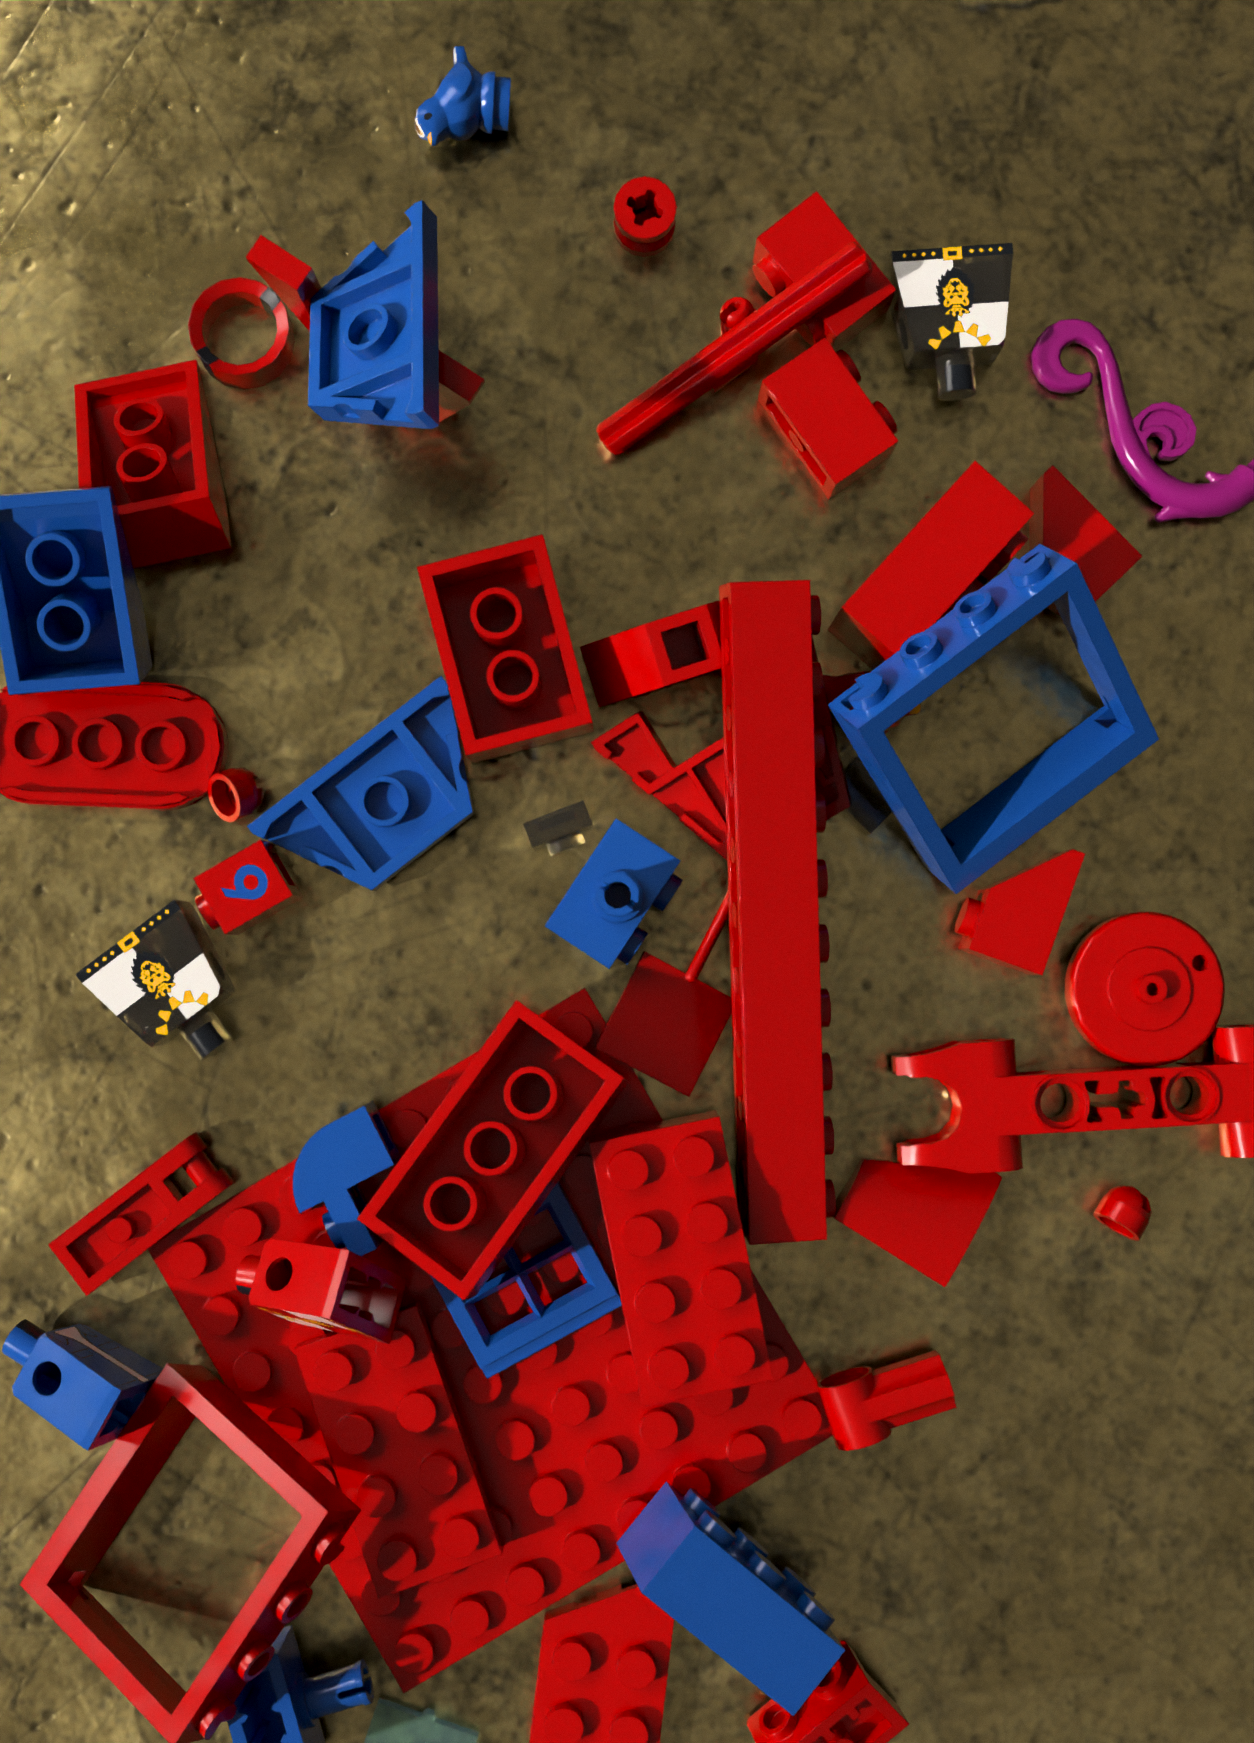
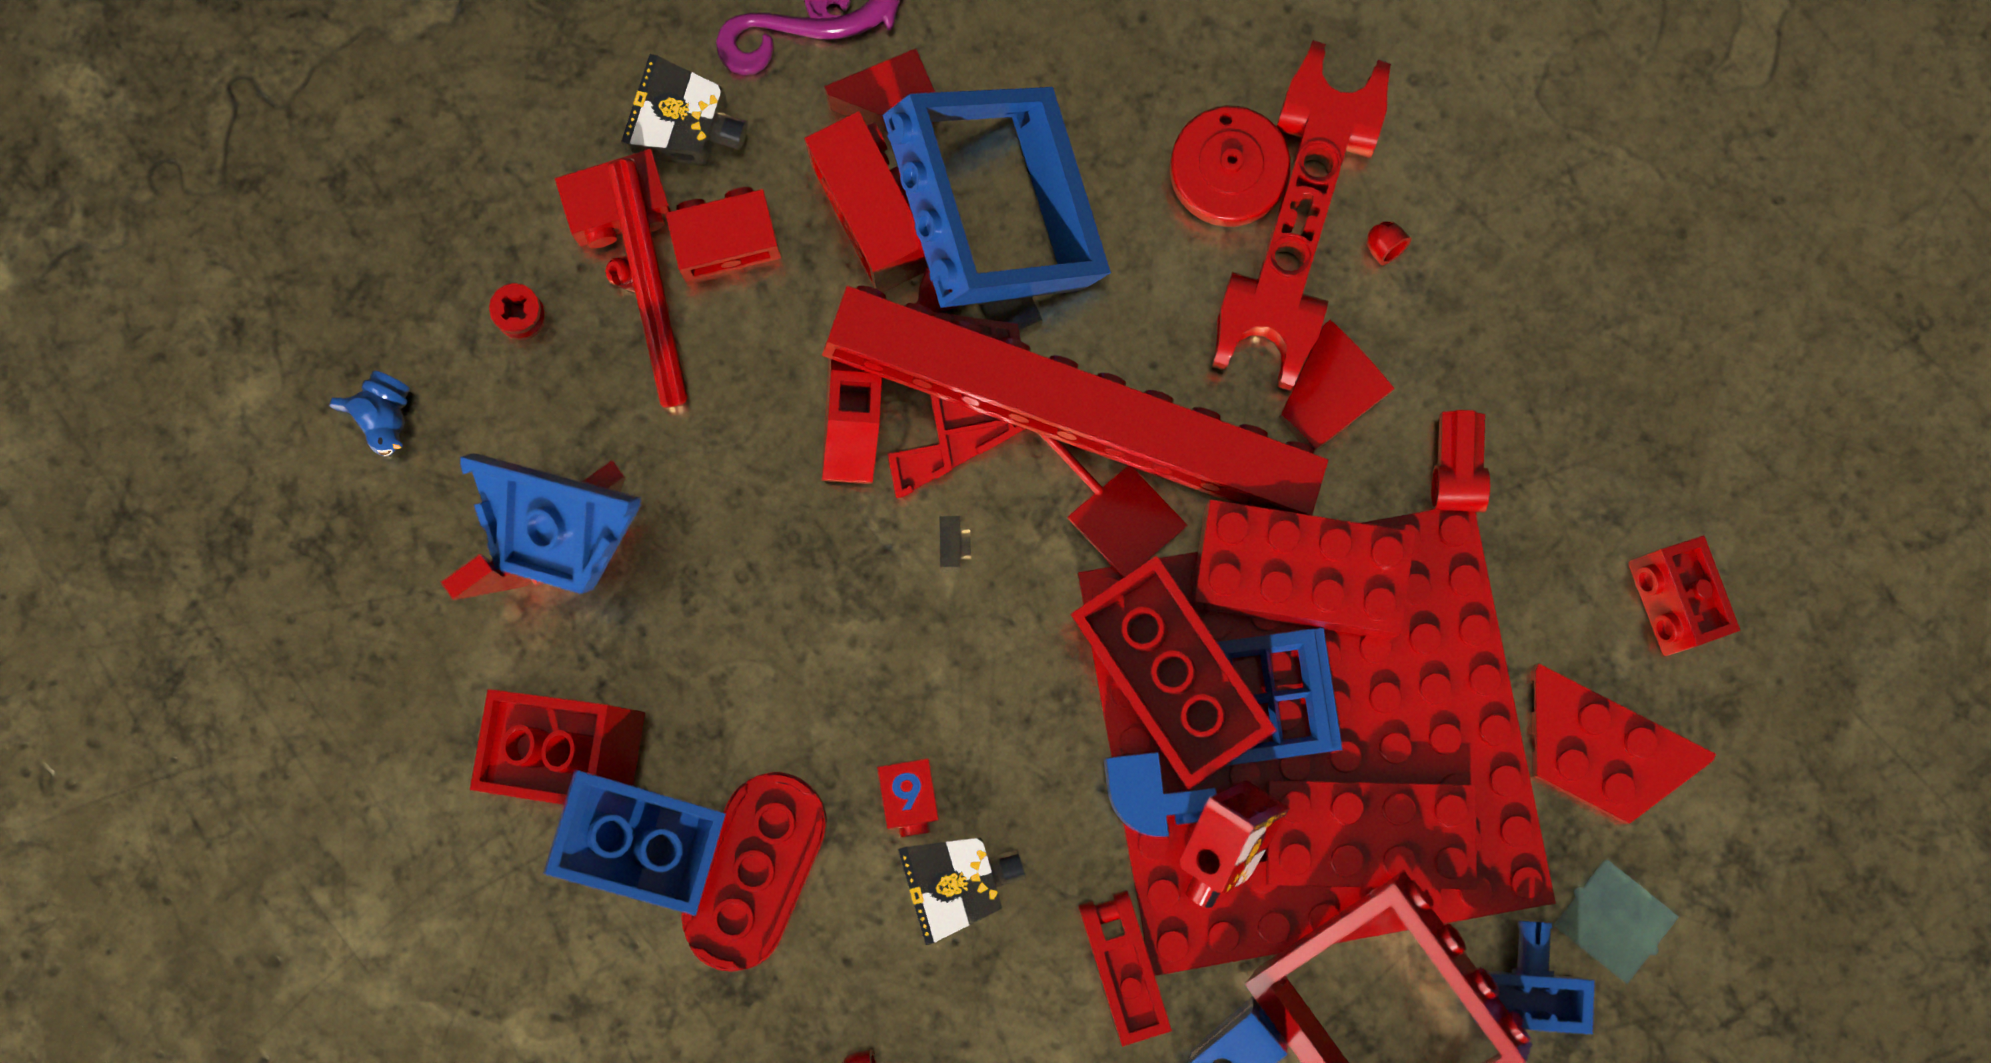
camera: 70 degrees left, 5 degrees down
red piece [188,277,295,390] -> none
red hinge [207,768,264,822] -> none
blue wing [247,676,475,891] -> none
red brick [417,534,594,764] -> none
blue brick [545,818,683,969] -> none
blue brick [616,1481,845,1716] -> none
red slope [955,849,1085,976] -> none

